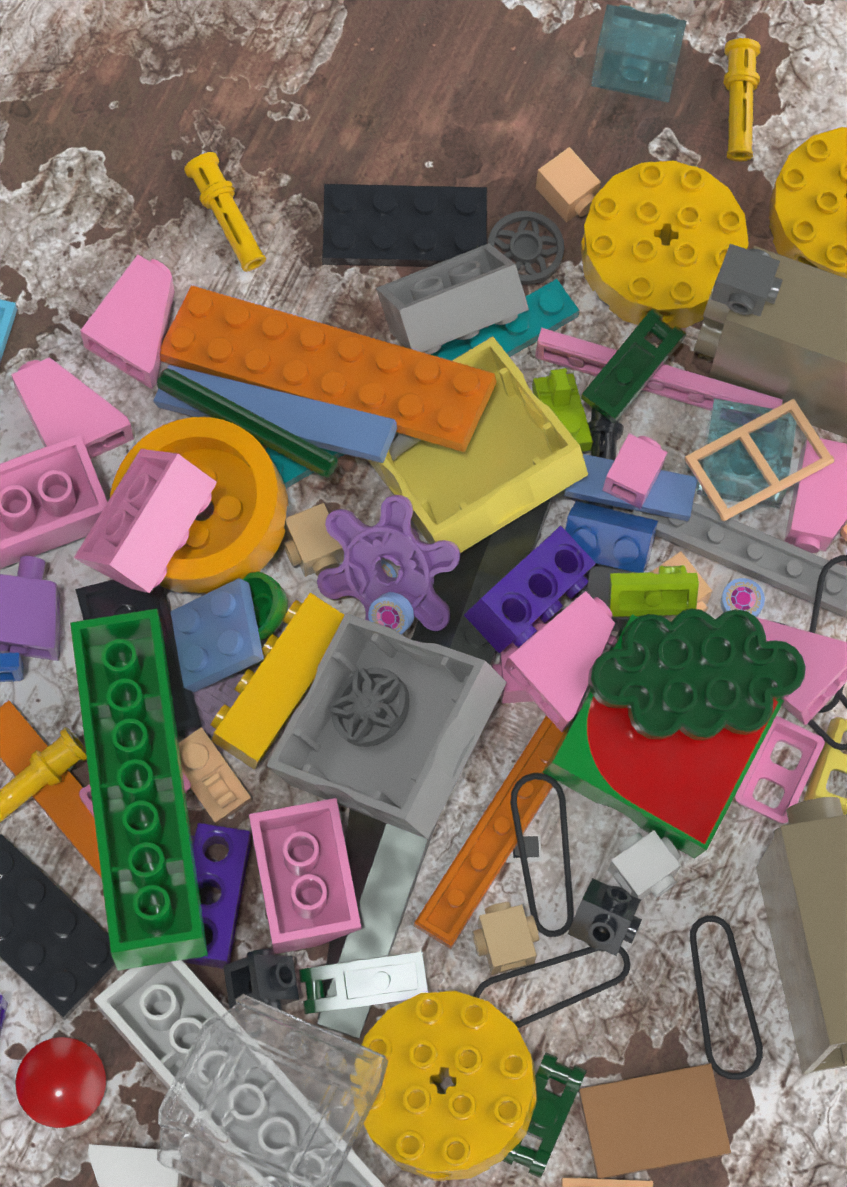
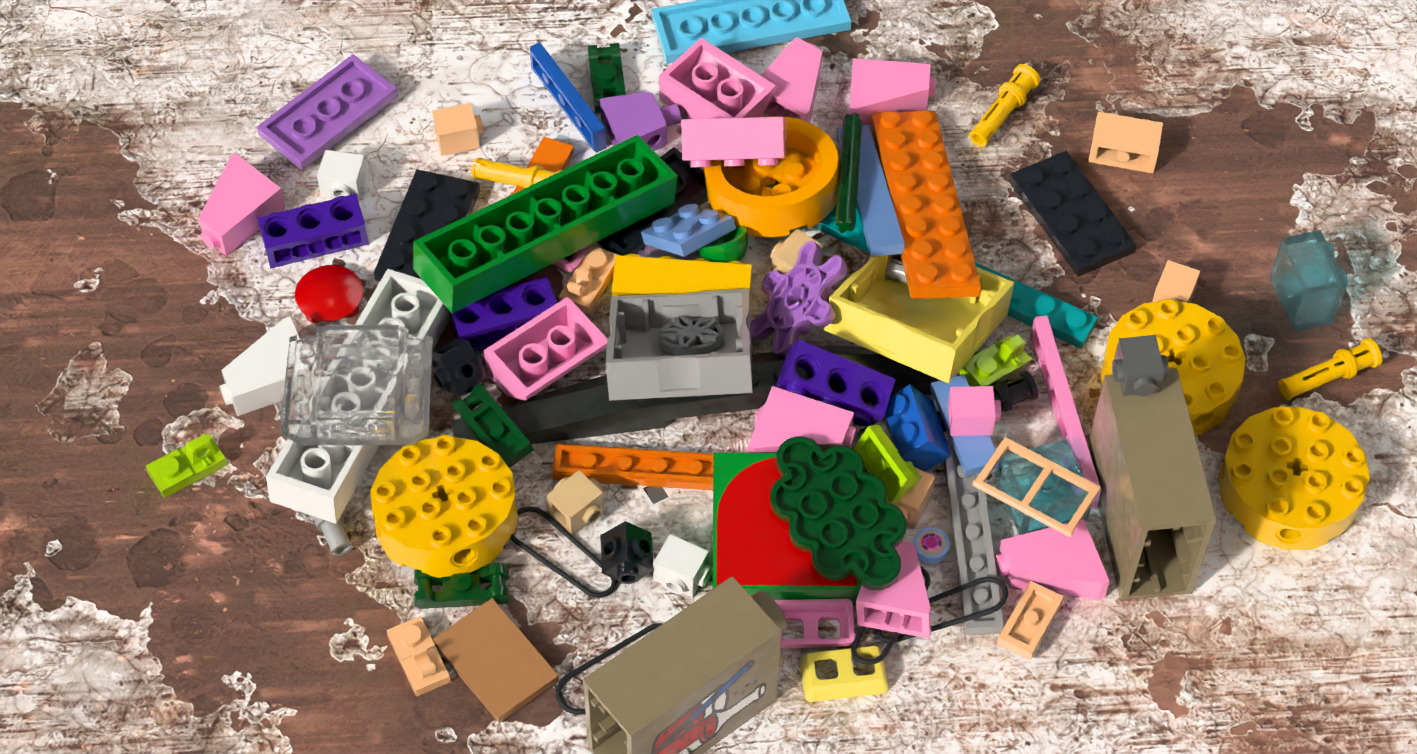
camera: 65 degrees right, 15 degrees down
tile [368,592,414,635] -> none
light grey brick [376,243,529,354] -> none
dark grey wheel [488,211,564,285] -> none
black piece [510,773,574,937] -> none
dark green plate [581,309,687,424] -> none
none -> light nougat brick [1088,112,1163,173]

